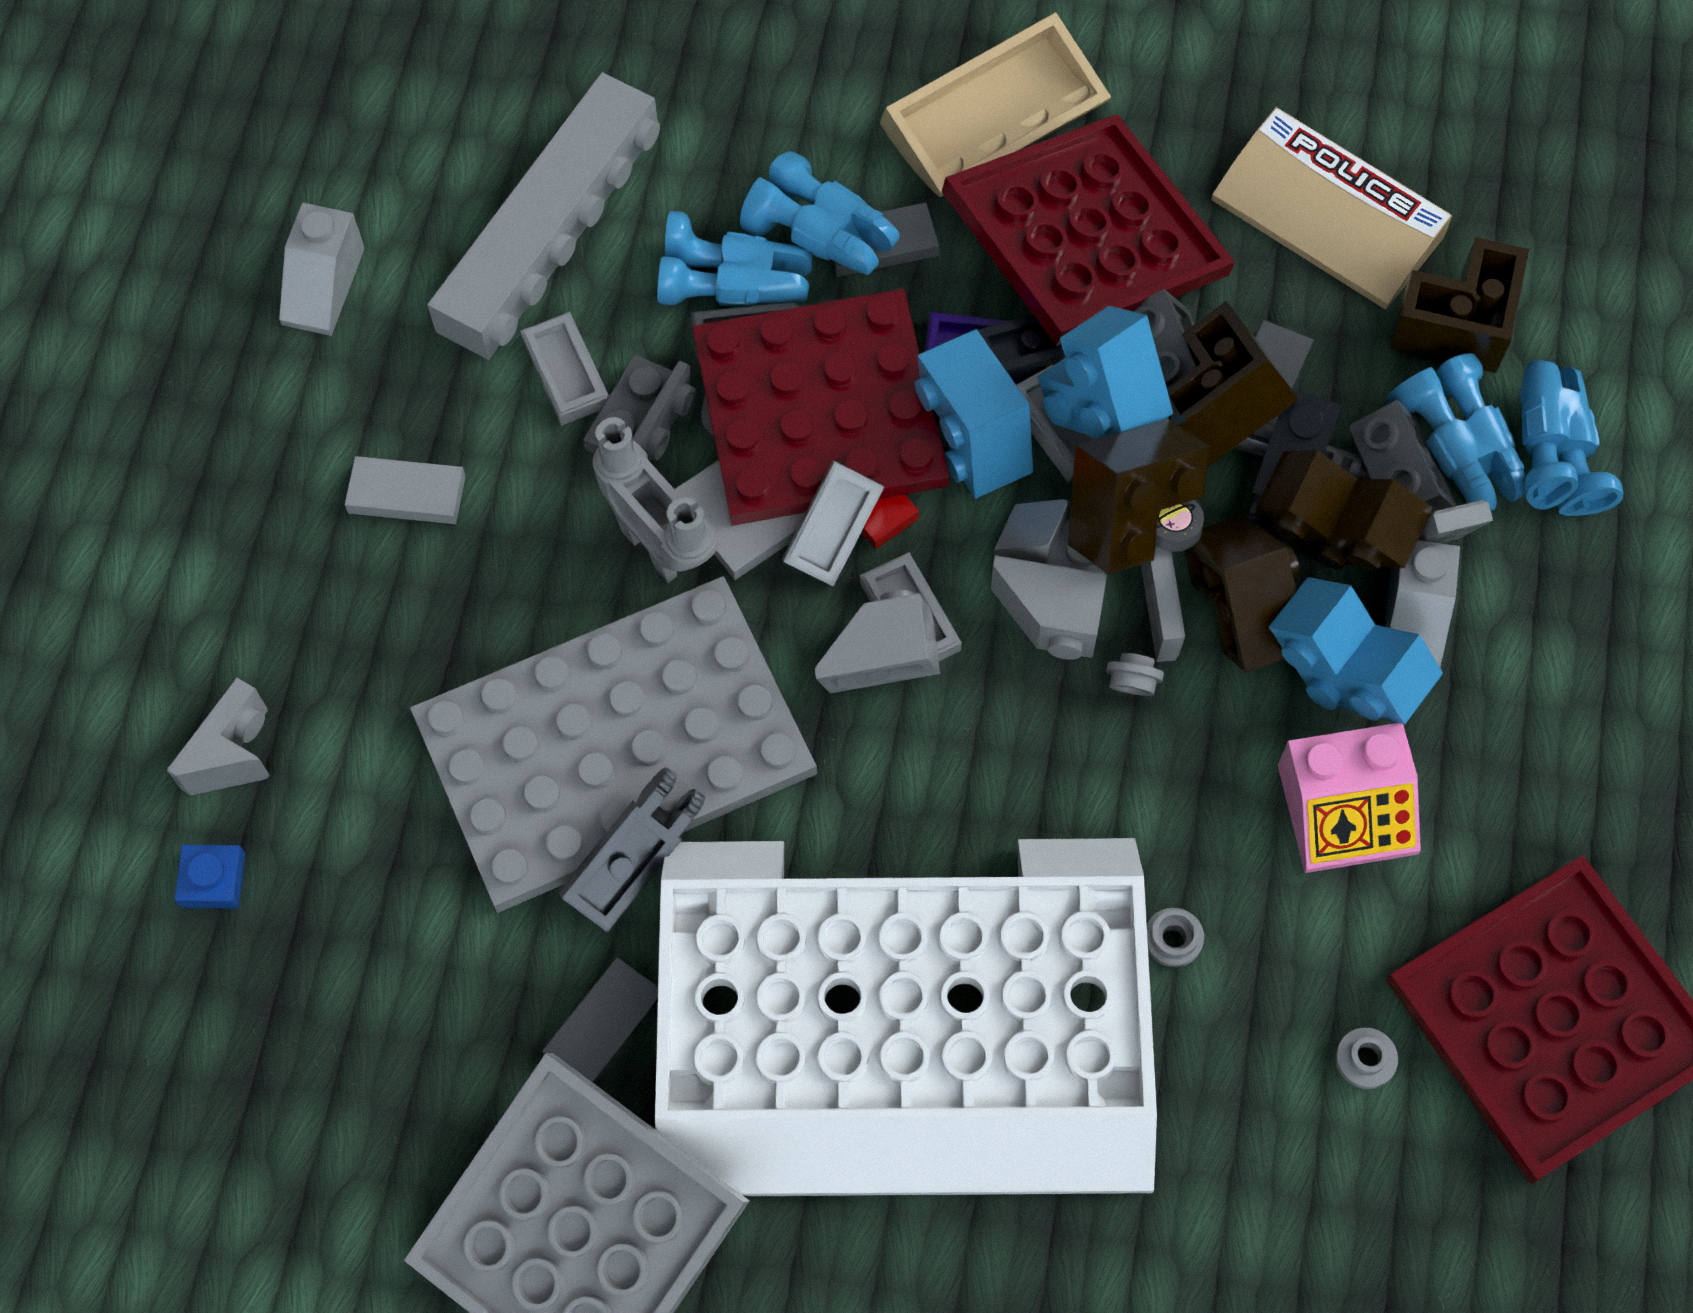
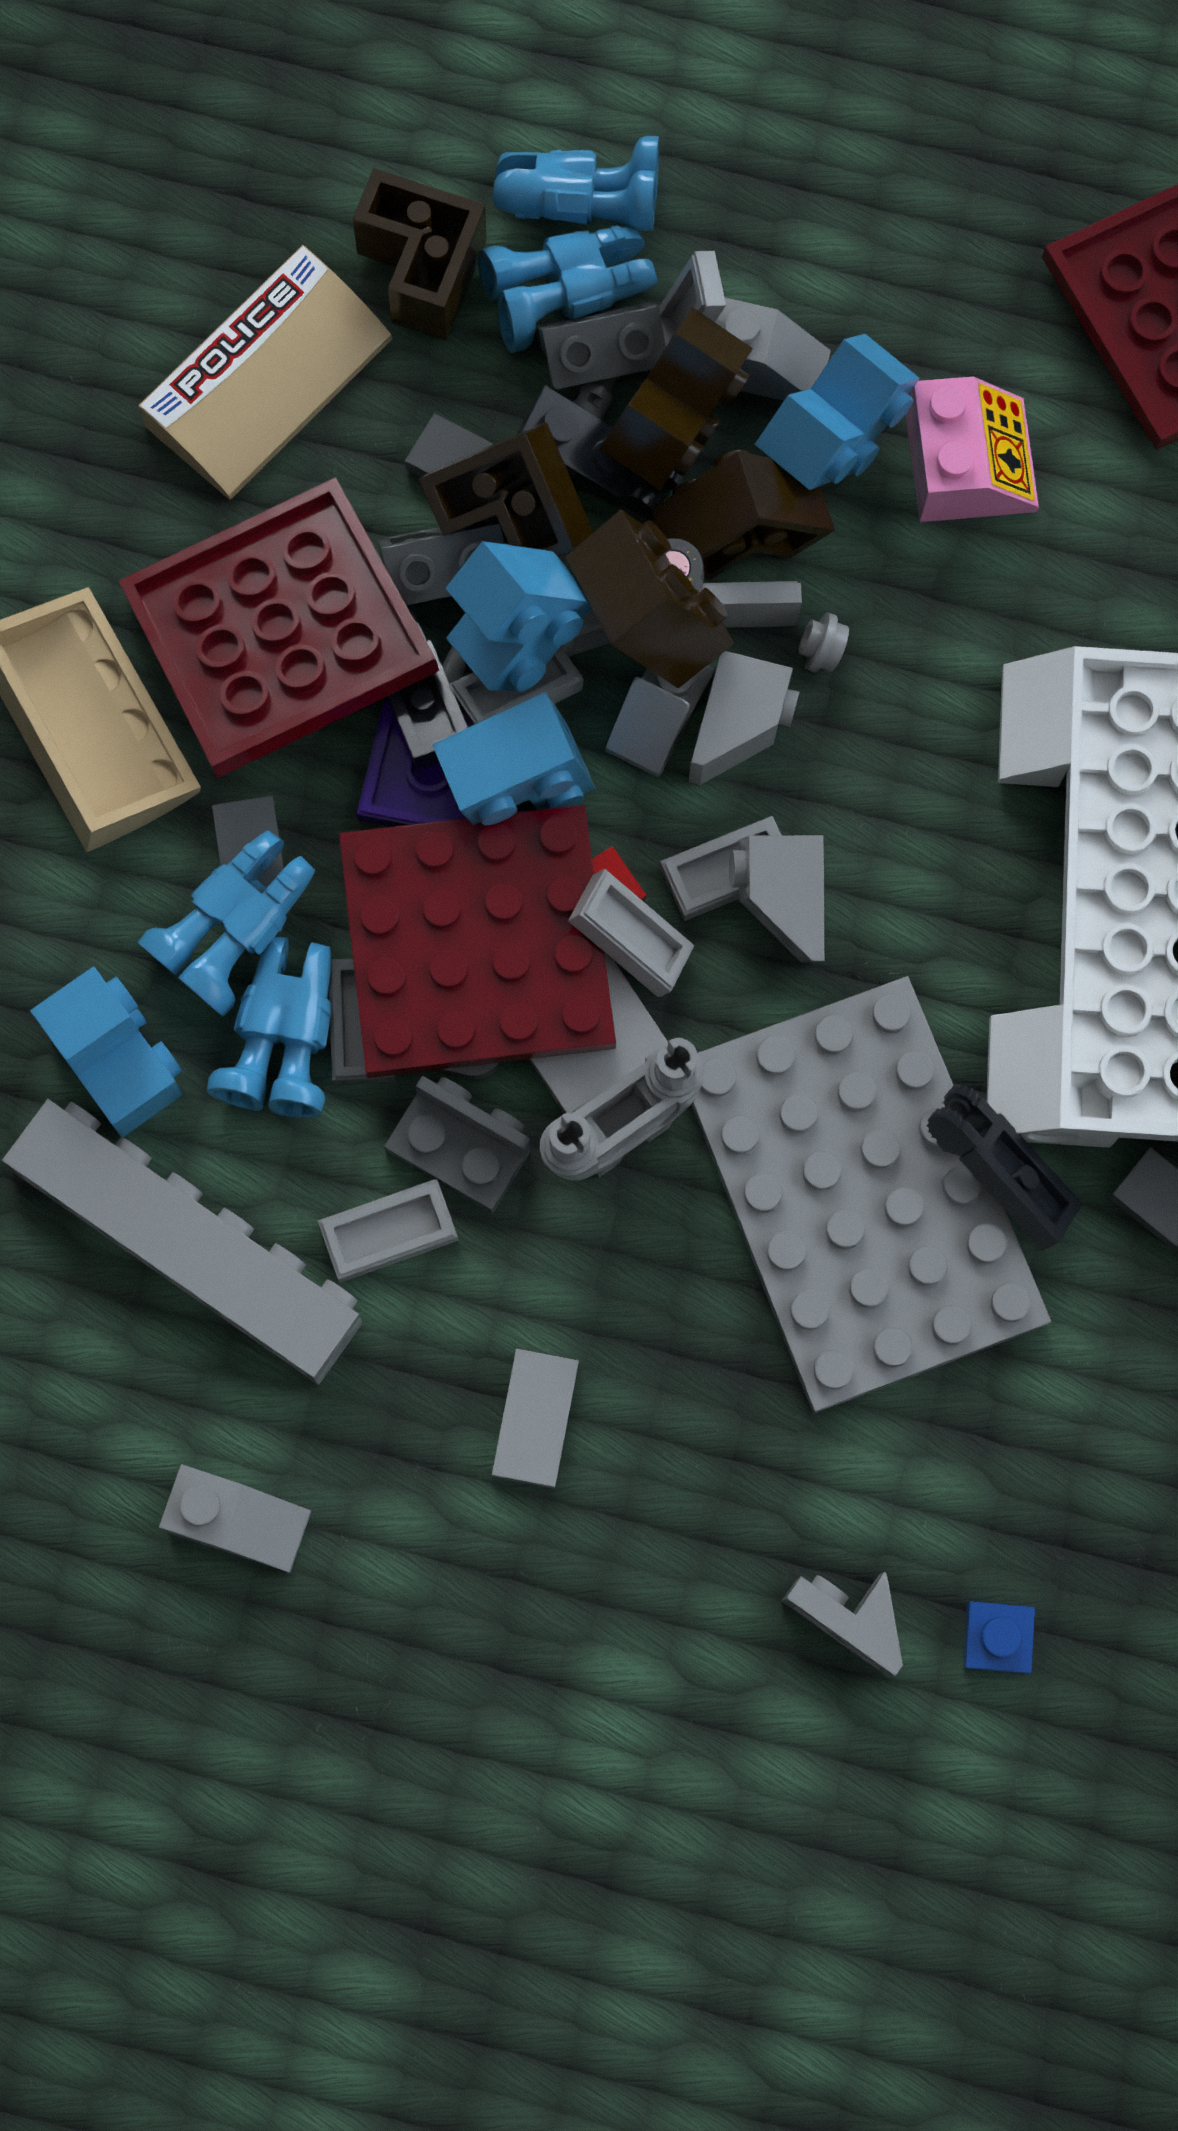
camera: 90 degrees left, 10 degrees up
light grey plate [1147,908,1204,967] -> none
none -> dark azure brick [30,966,183,1137]

